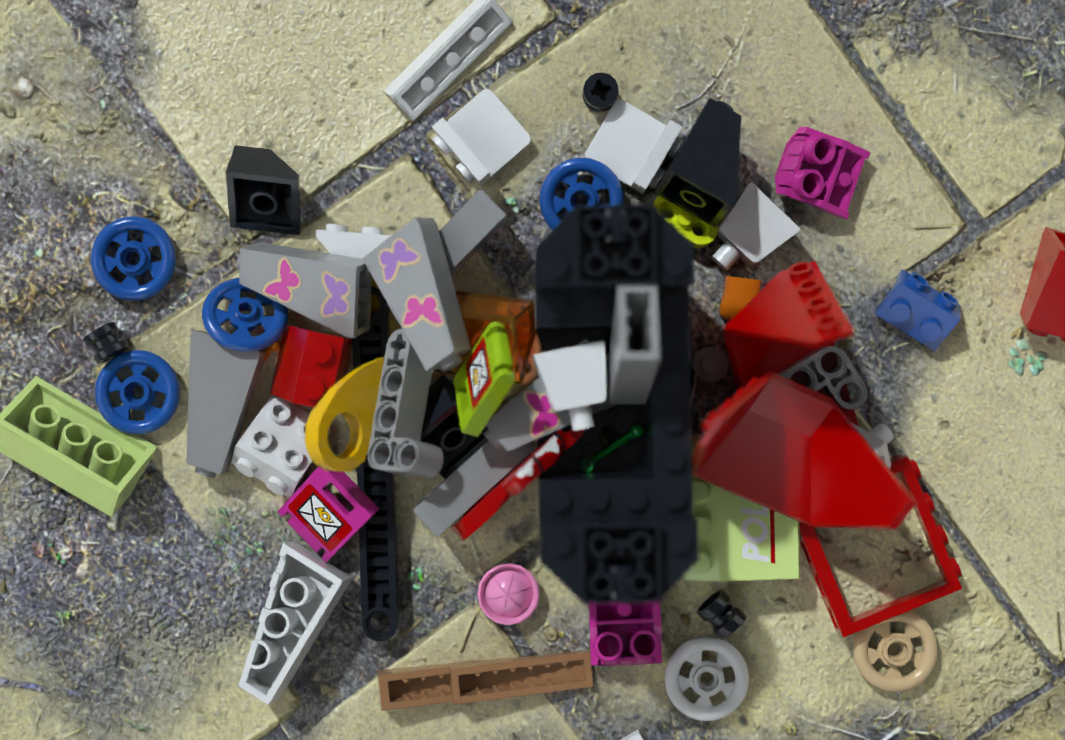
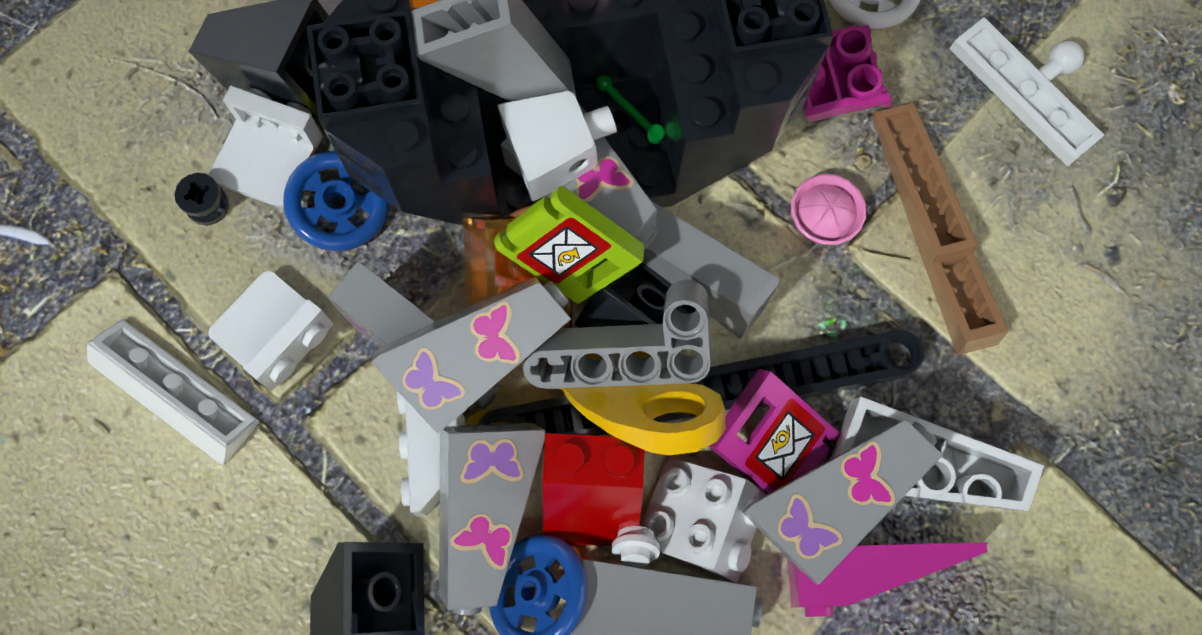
camera: 100 degrees left, 15 degrees down
red animal [451,429,585,541] -> none
none -> white plate [612,526,660,568]
none -> light grey slope [742,420,943,585]
none -> dark pink slope [787,542,988,617]

